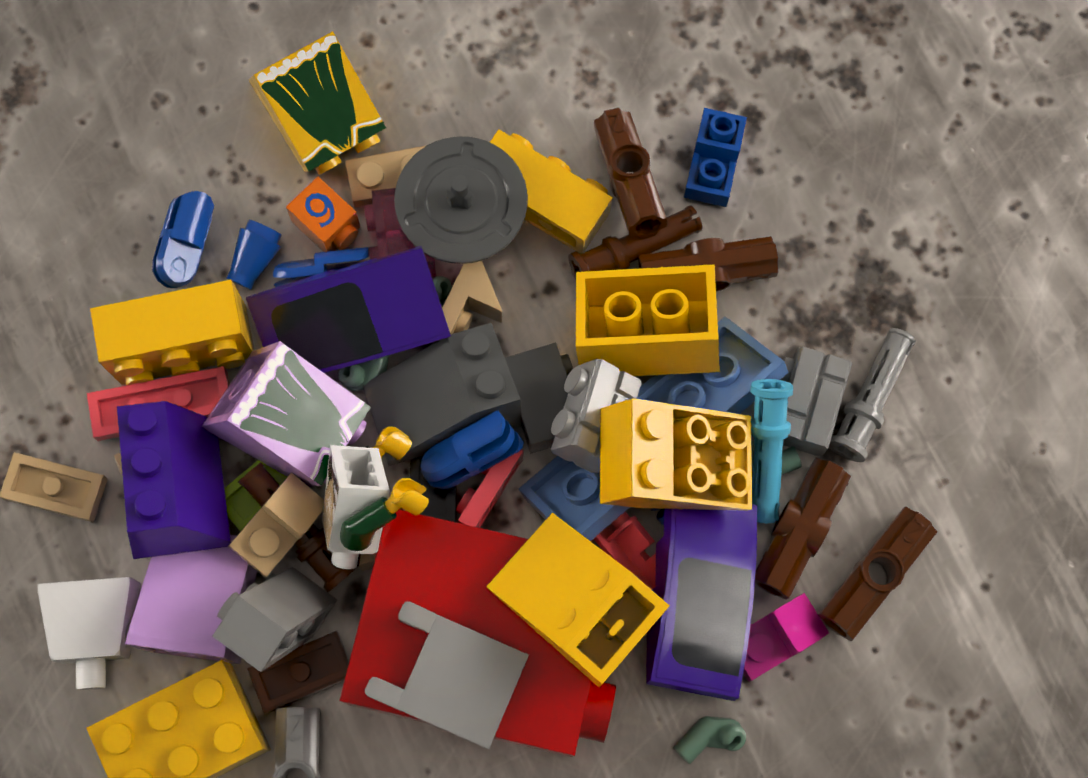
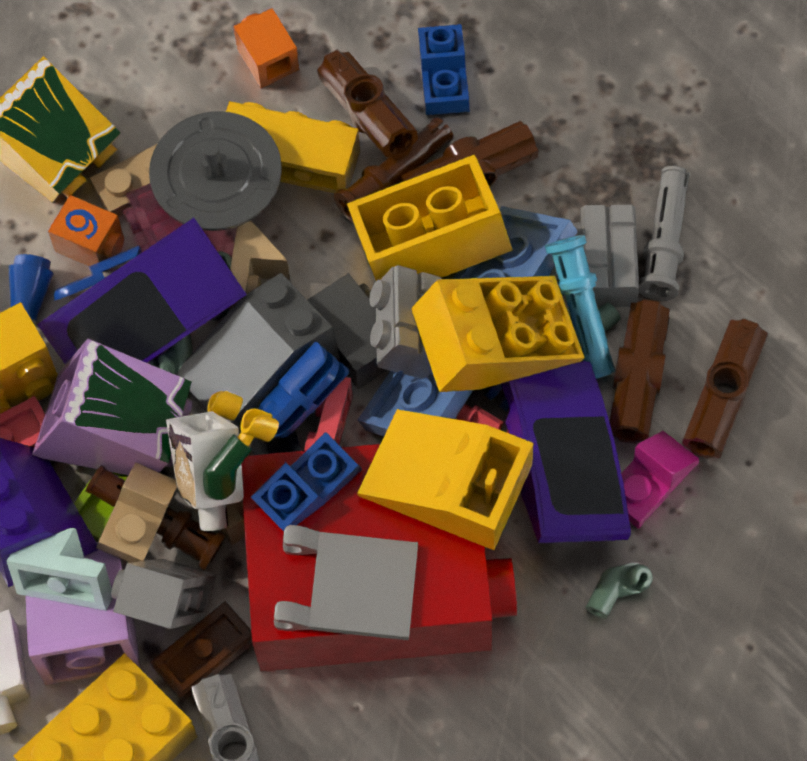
camera: 10 degrees left, 10 degrees down
none -> light aqua slope [7,528,113,611]
none -> orange brick [233,8,300,89]
none -> blue slope [251,432,362,531]

